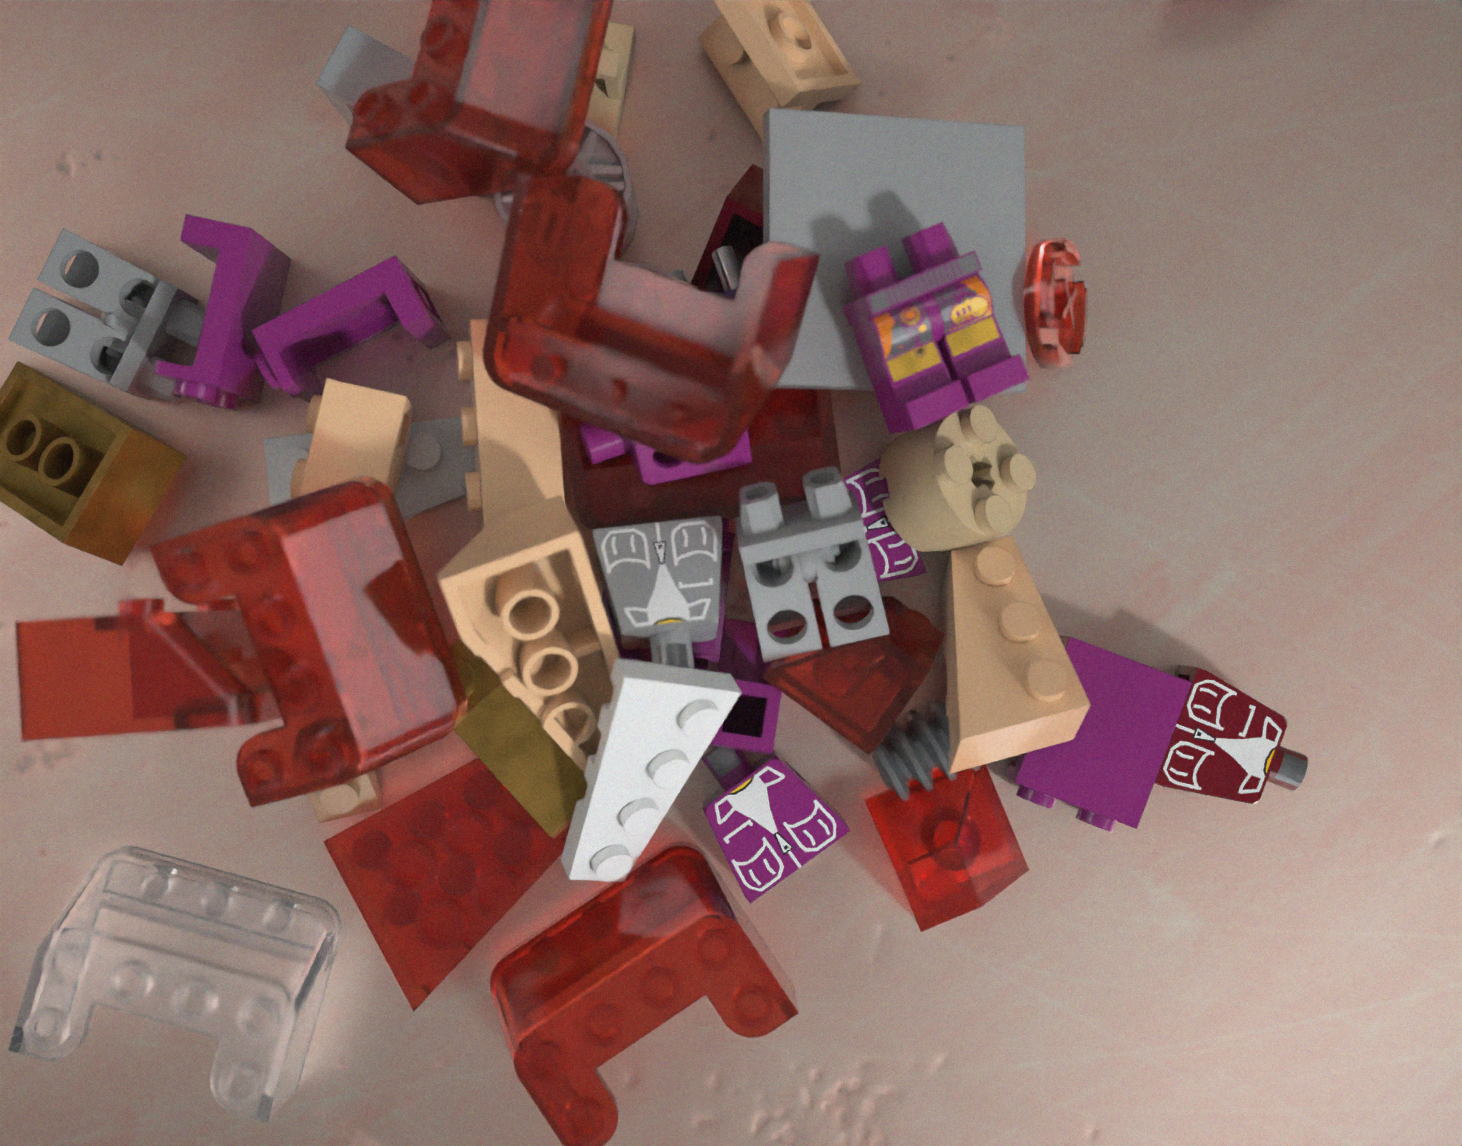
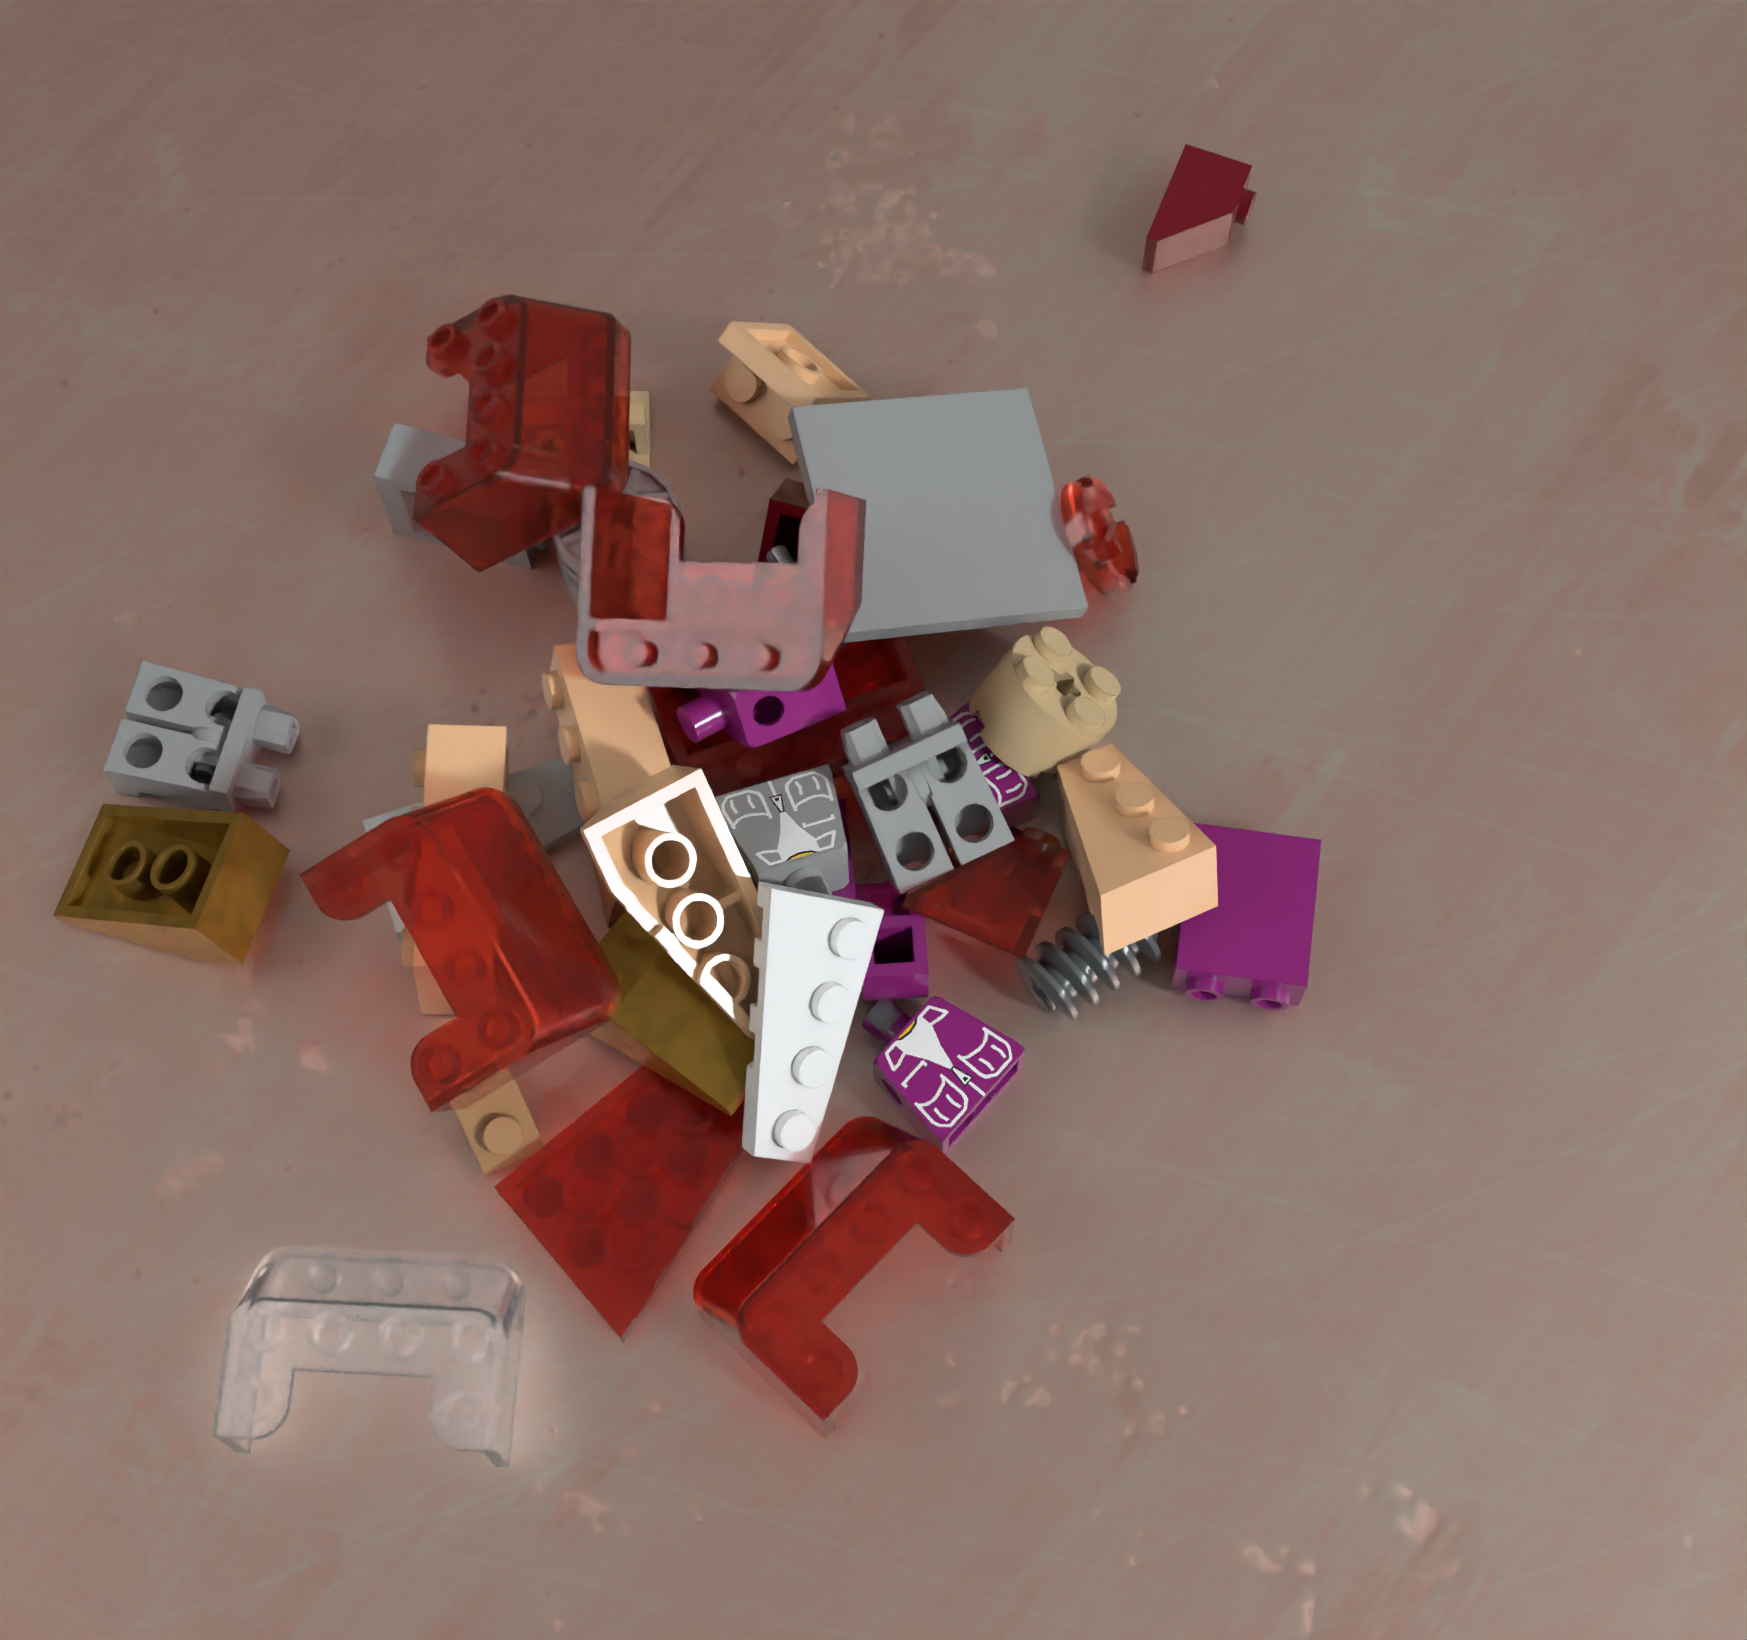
camera: 10 degrees left, 20 degrees down
clear red windscreen [15,598,320,741] -> none
magenta panel [153,214,292,411] -> none
magenta panel [251,255,452,403] -> none
magenta hips [842,222,1030,434] -> none
clear red slope [864,764,1029,932] -> none
dark red torso [1154,665,1308,804] -> none

